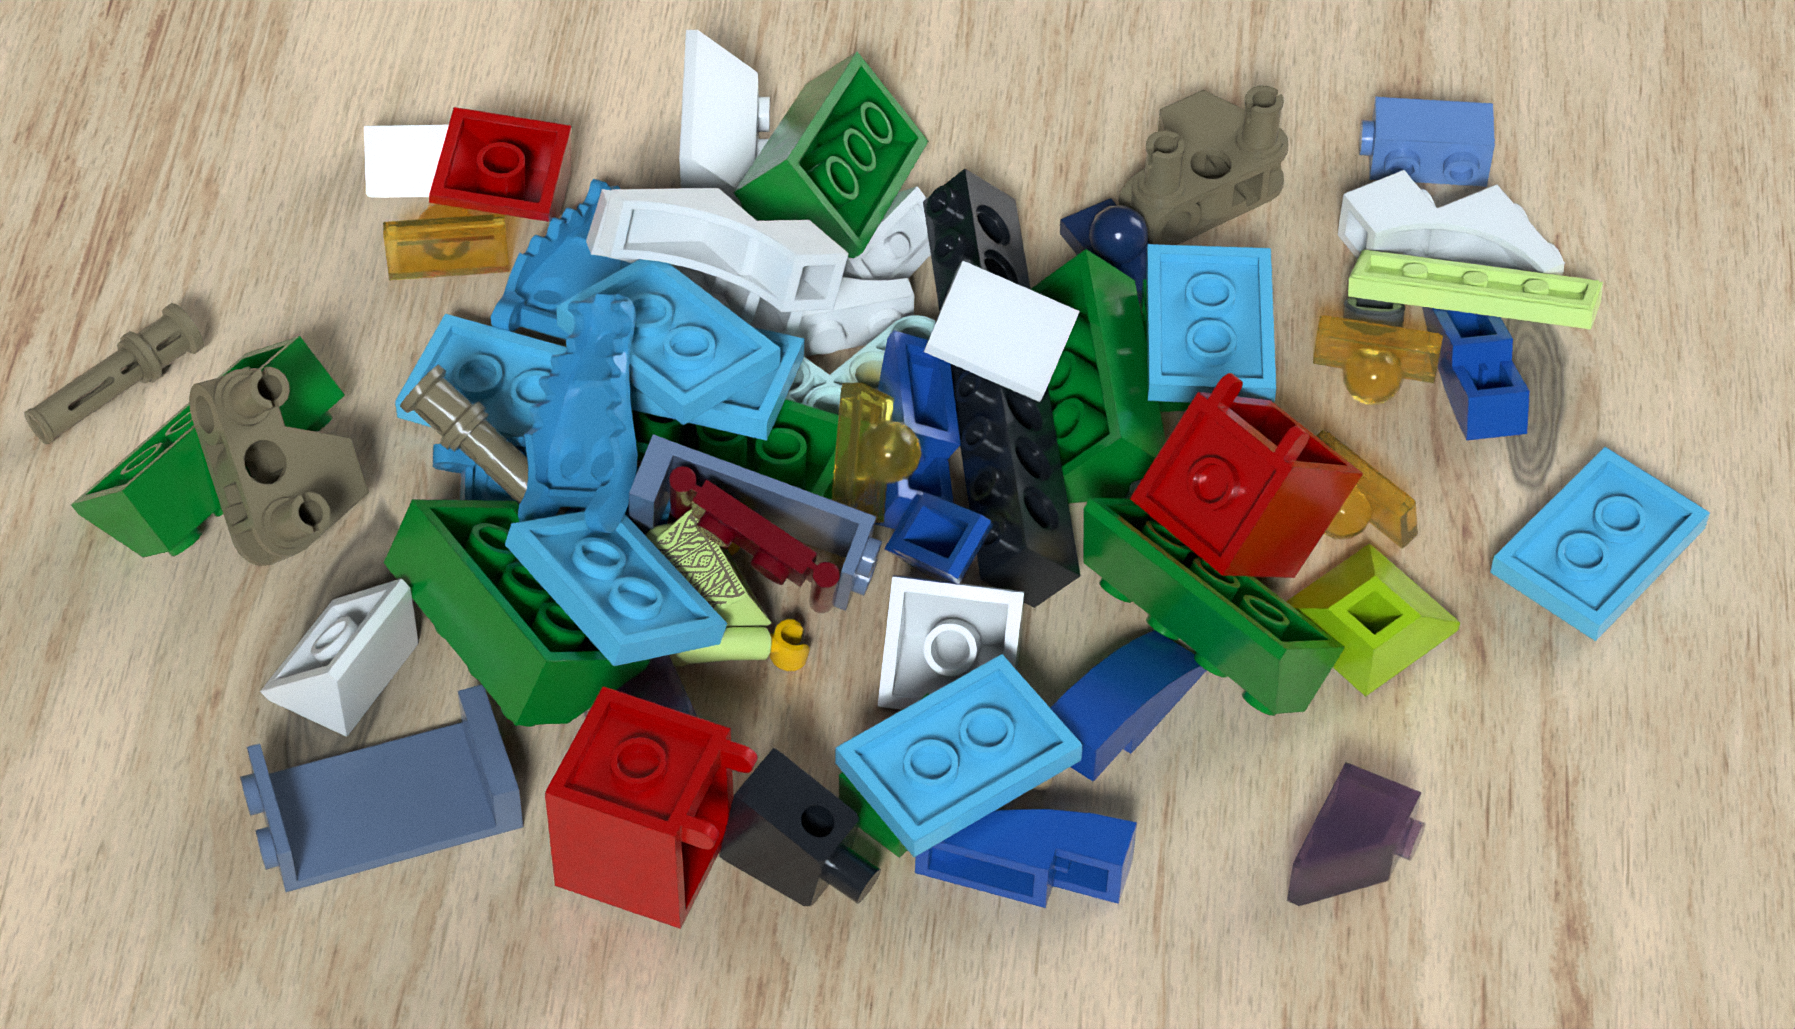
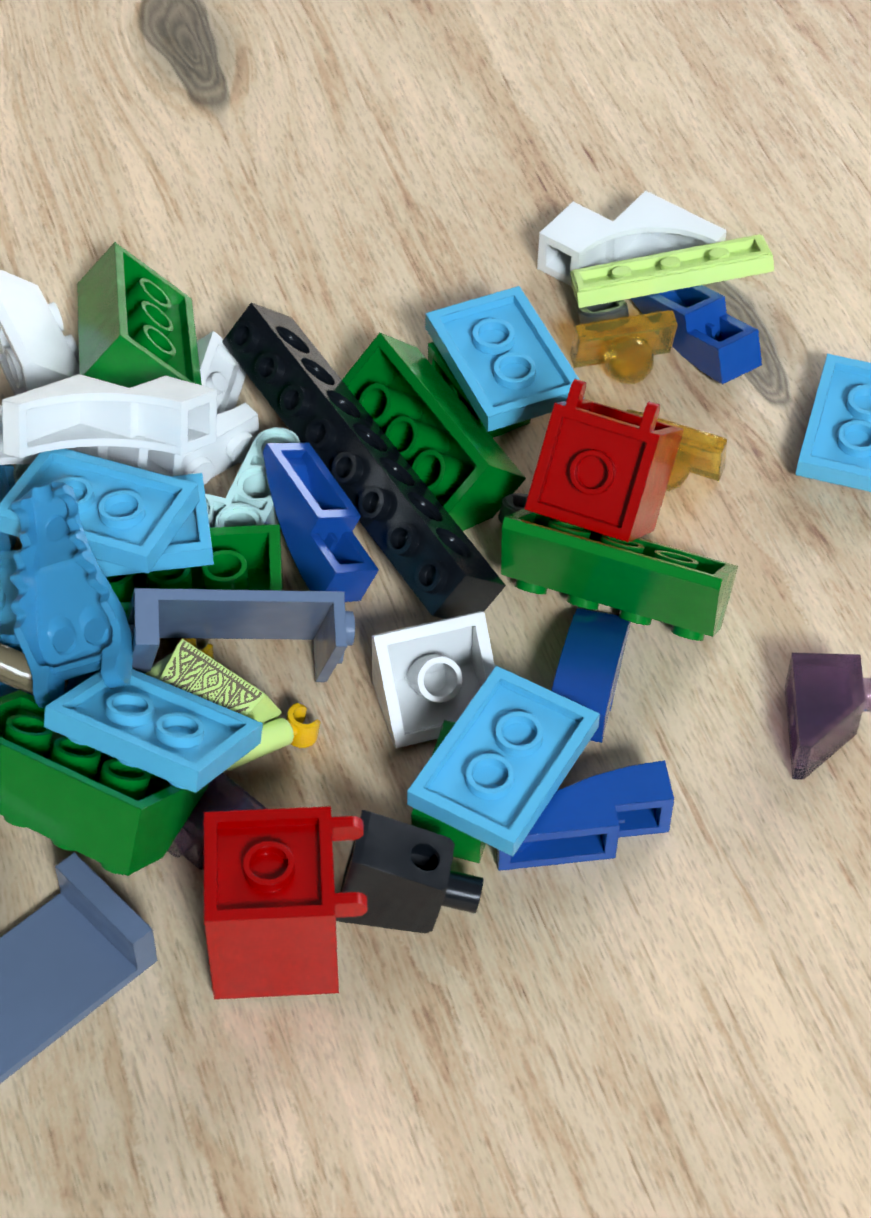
camera: 25 degrees left, 0 degrees up
dark red plate [669,466,840,613] -> none
clear yellow tile [832,382,922,523] -> none
blue slope [884,492,993,585] -> none
white slope [924,261,1080,402] -> none
dark blue tile [1060,198,1149,304] -> none
dark tan piece [1118,86,1289,245] -> none
lime slope [1286,543,1460,697] -> none
medium blue brick [1359,97,1495,187] -> none

